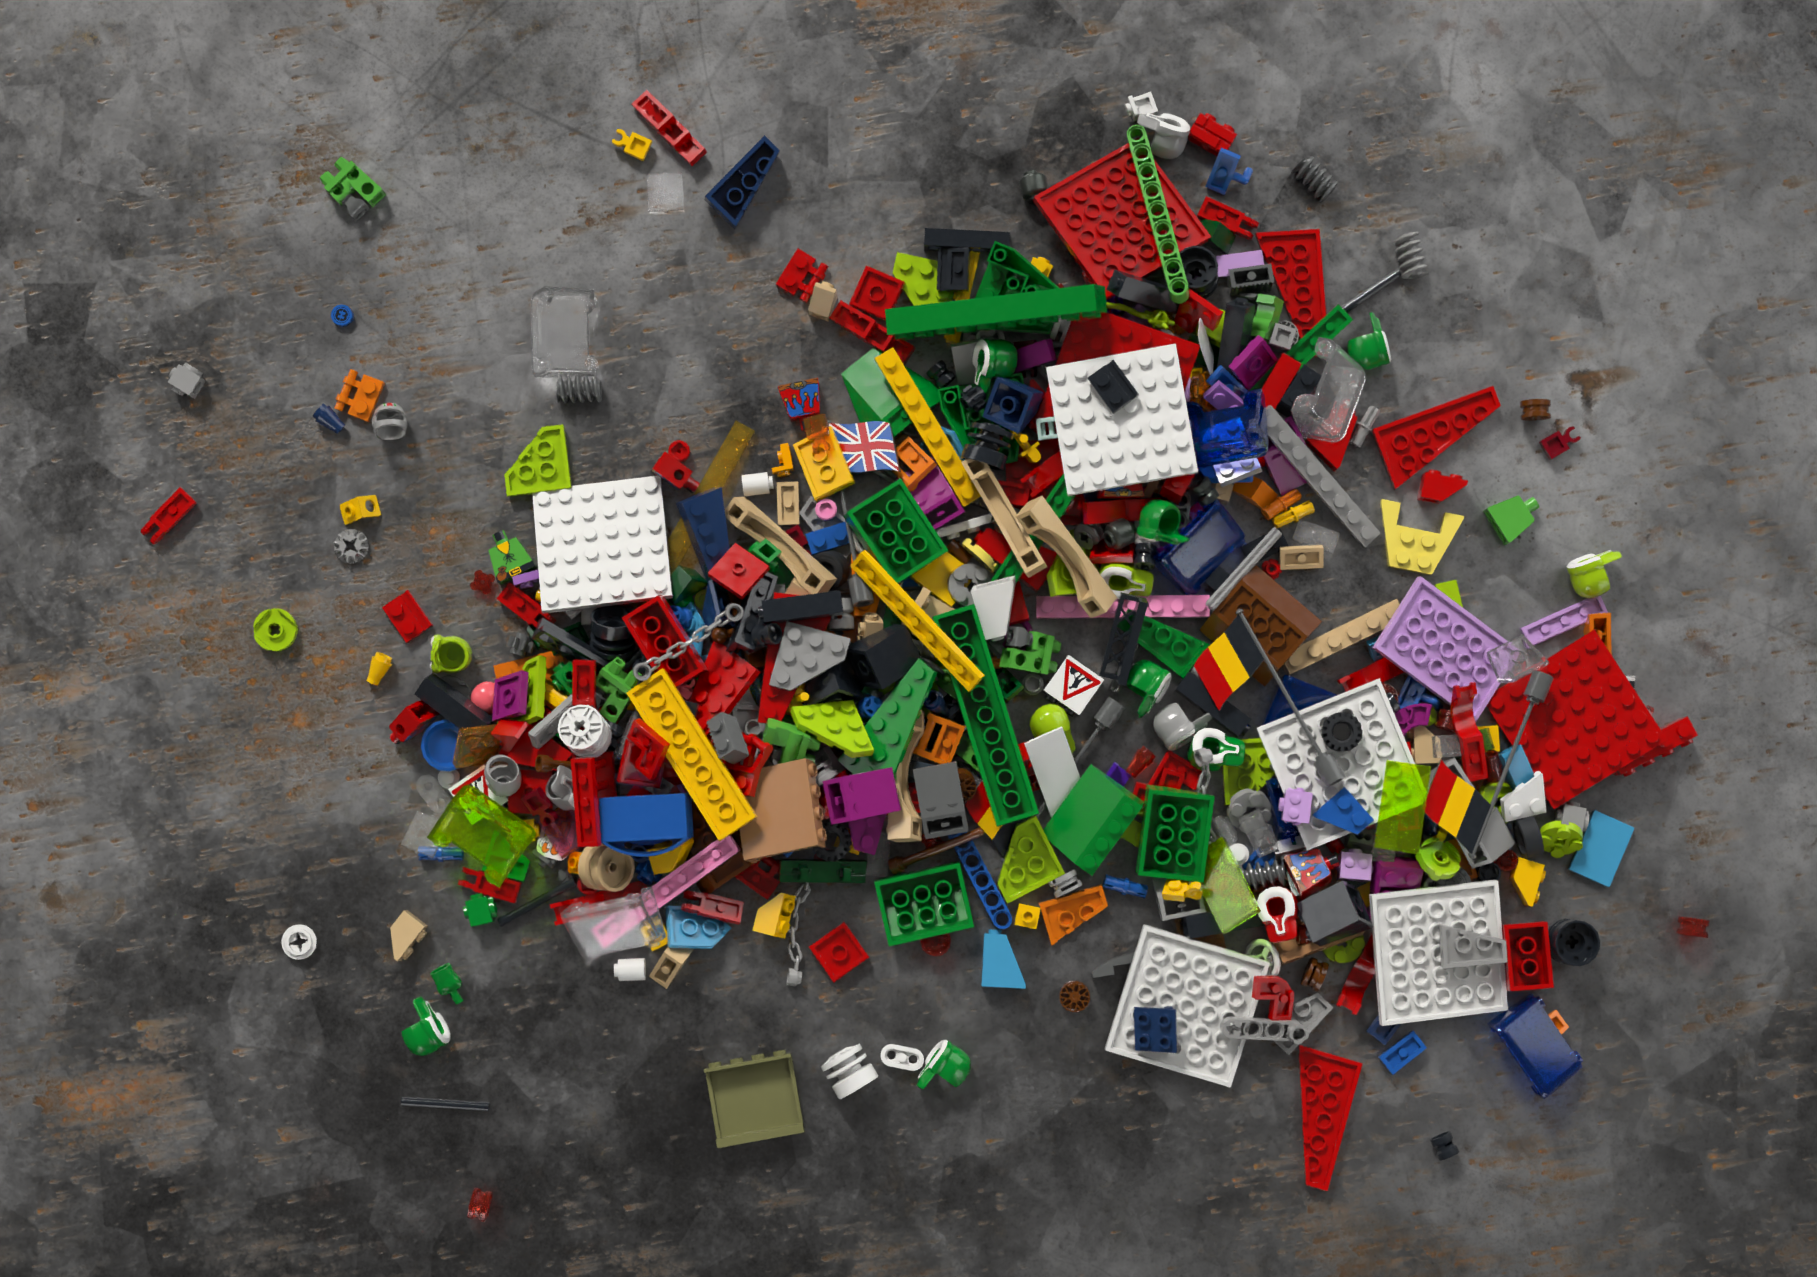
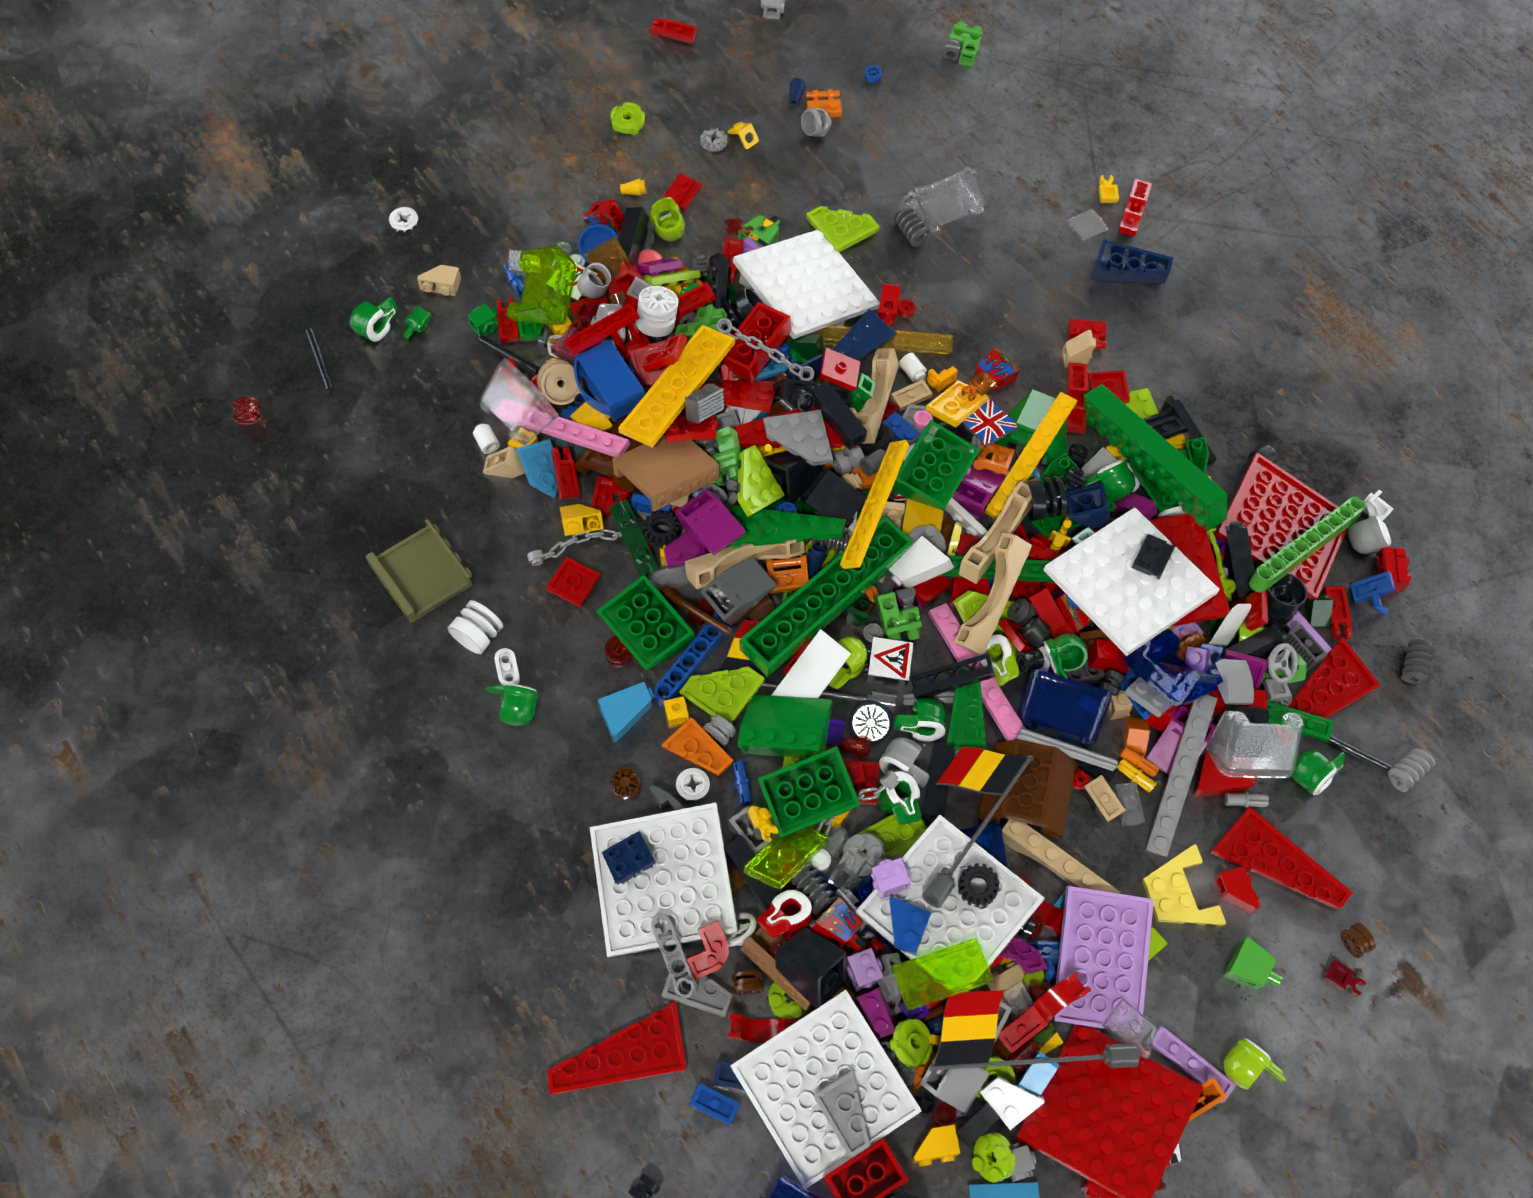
camera: 60 degrees right, 20 degrees down
none -> white gear [676,768,710,801]
none -> wheel [849,701,893,745]
none -> light grey slope [1215,659,1254,705]
none -> light grey piece [1267,643,1298,684]

